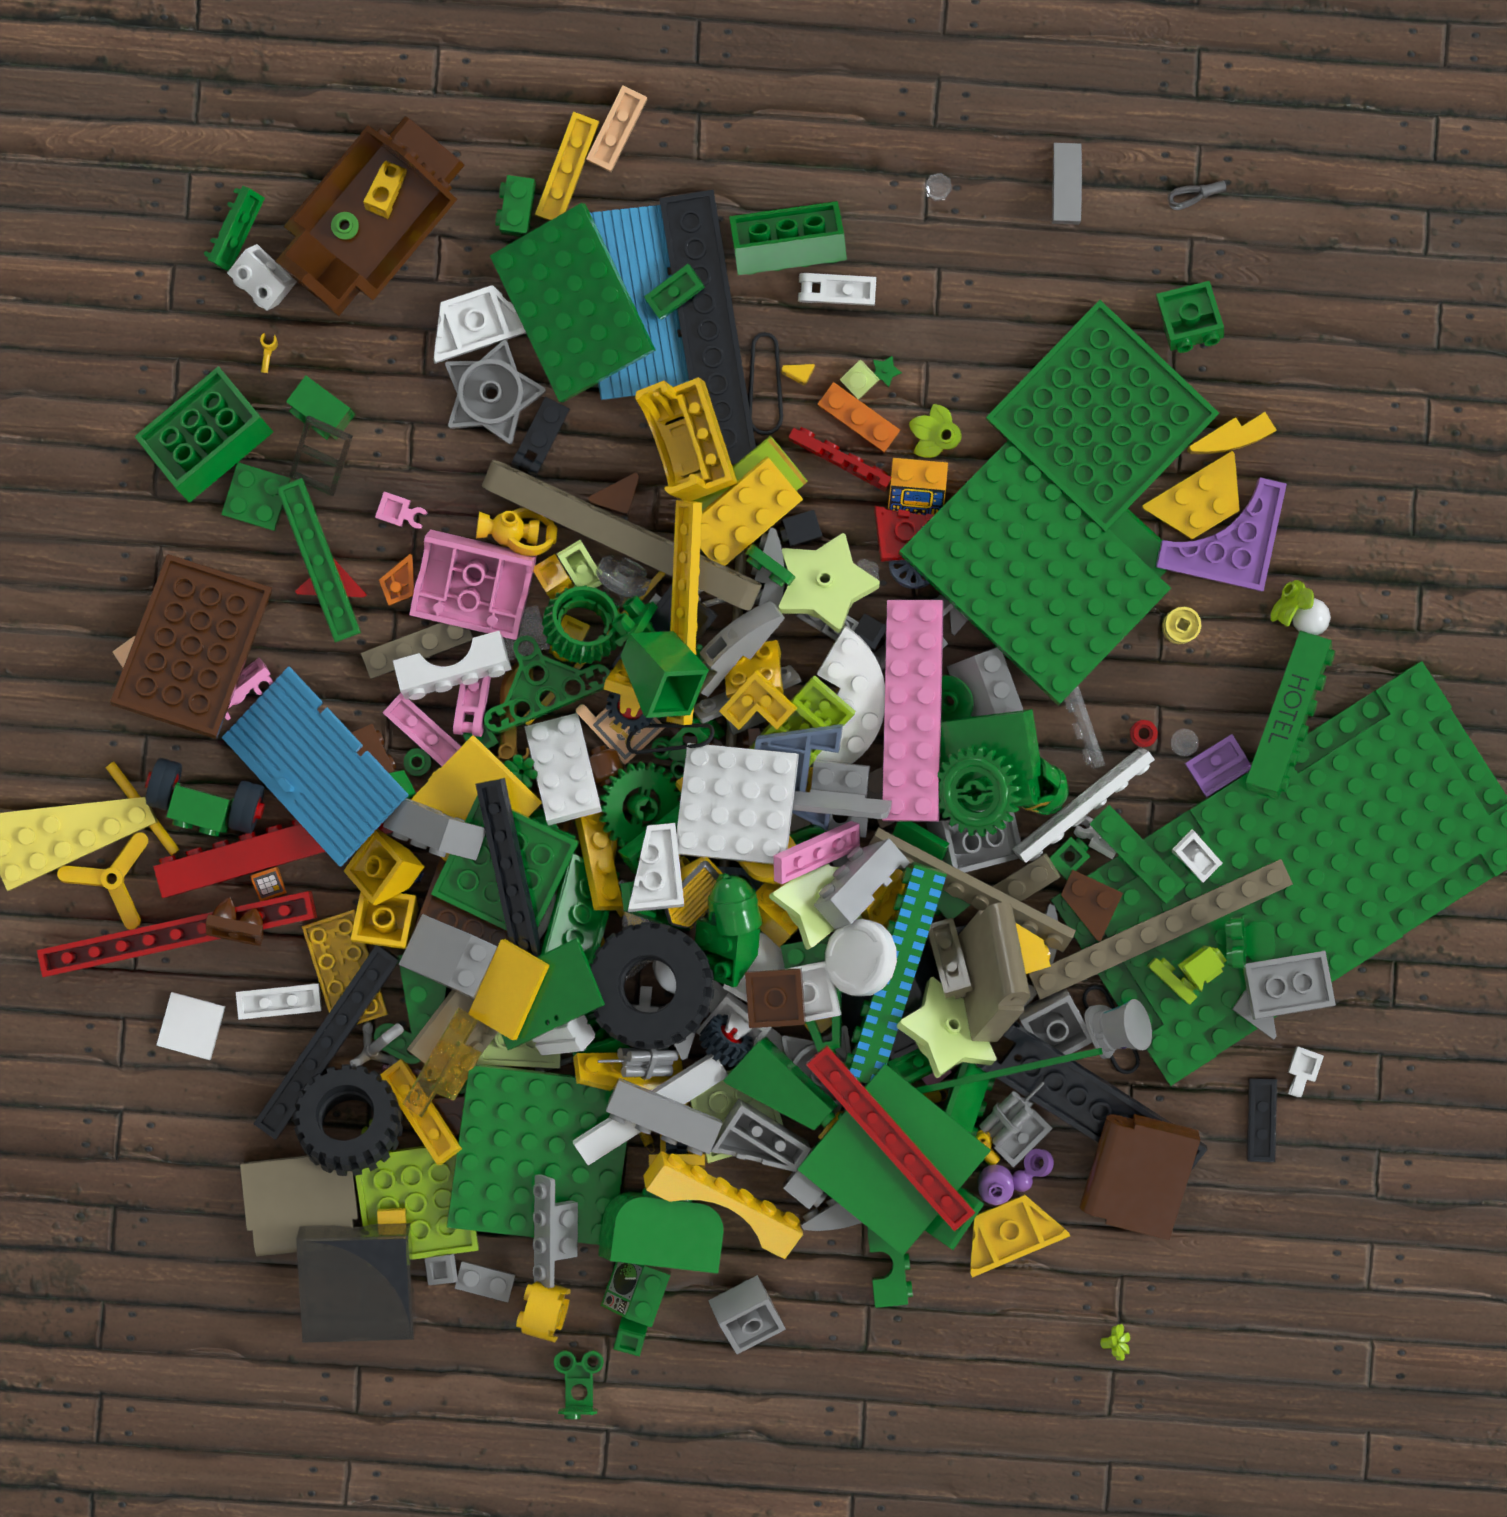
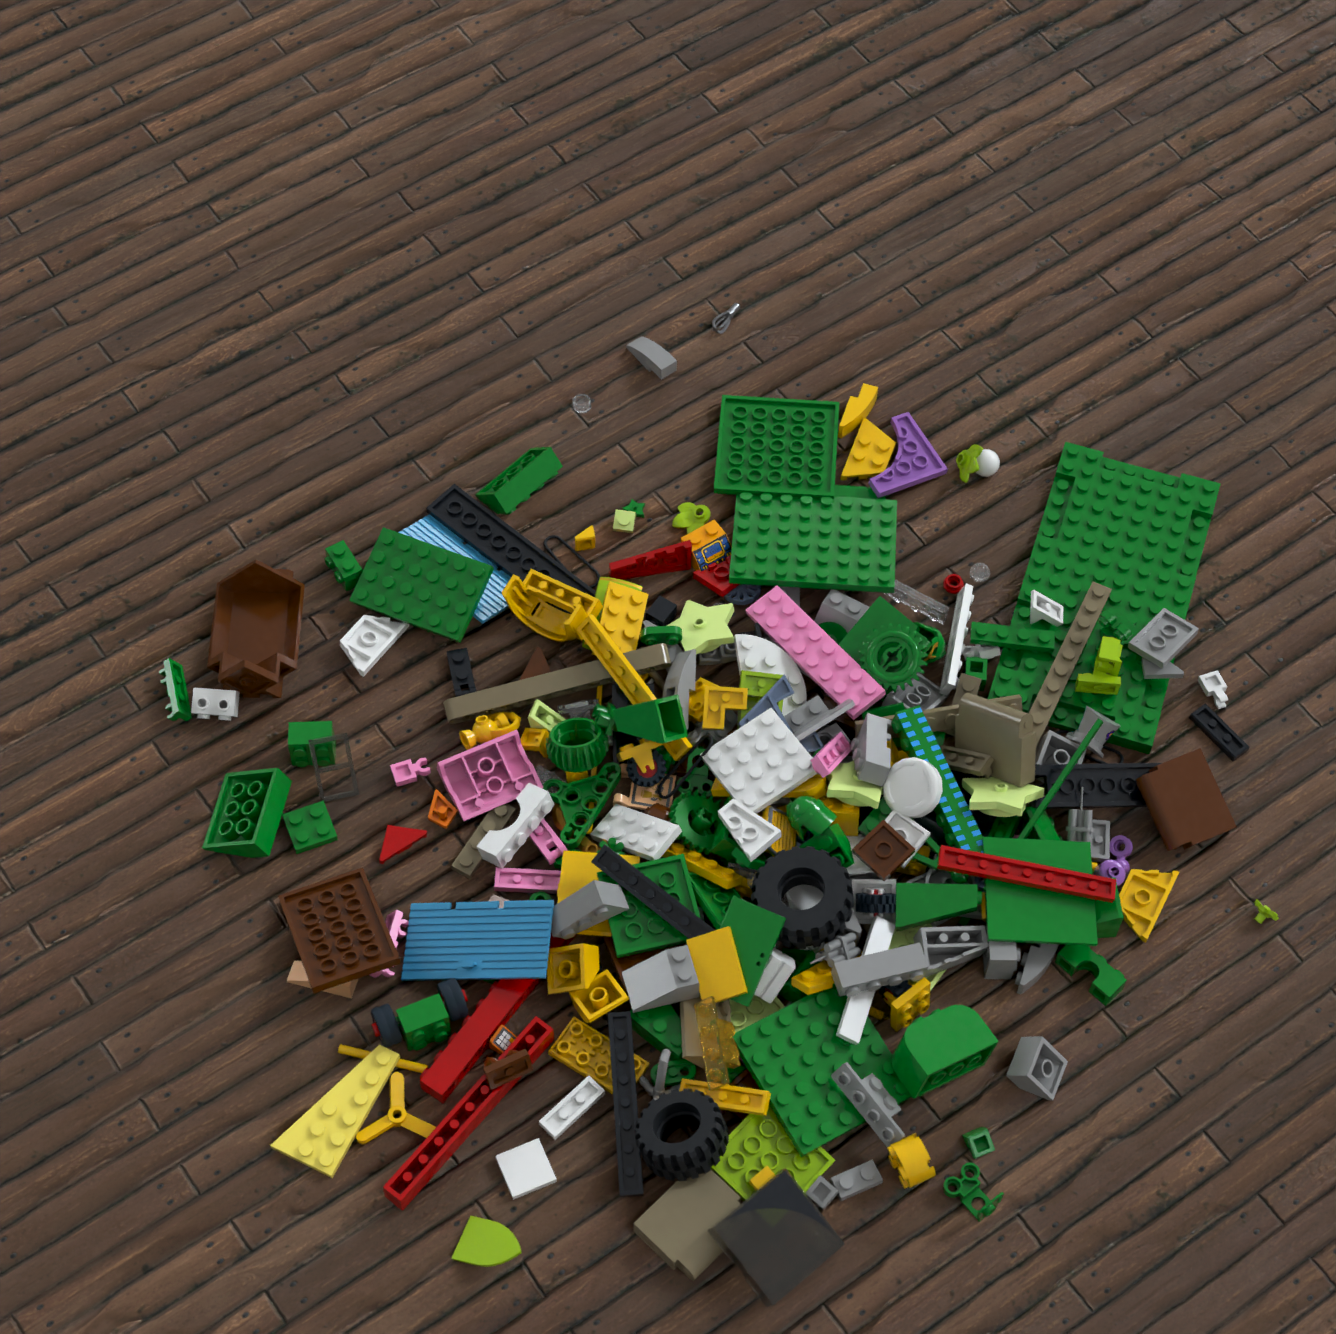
camera: 40 degrees left, 30 degrees down
yellow hand [260,333,278,373] -> none
green tile [276,478,361,643] -> none
bright green plate [331,212,359,240] -> none
yellow leg [363,161,407,219] -> none
light grey plate [445,340,546,445] -> none
yellow plate [535,112,599,221] -> none
light nougat plate [586,85,647,172] -> none
green slope [600,1262,671,1328] -> none
yellow arch [643,1151,803,1259] -> none
green plate [644,264,705,320] -> none
white plate [798,273,876,306] -> none
orange plate [817,382,900,453] -> none
reddish brown wing [1060,870,1123,942] -> none
green plate [1156,281,1224,353] -> none
light yellow wheel [1162,607,1201,645] -> none
medium lavender plate [1184,734,1252,797] -> none
green brick [1246,631,1336,800] -> none
none -> lime shield [452,1216,522,1267]

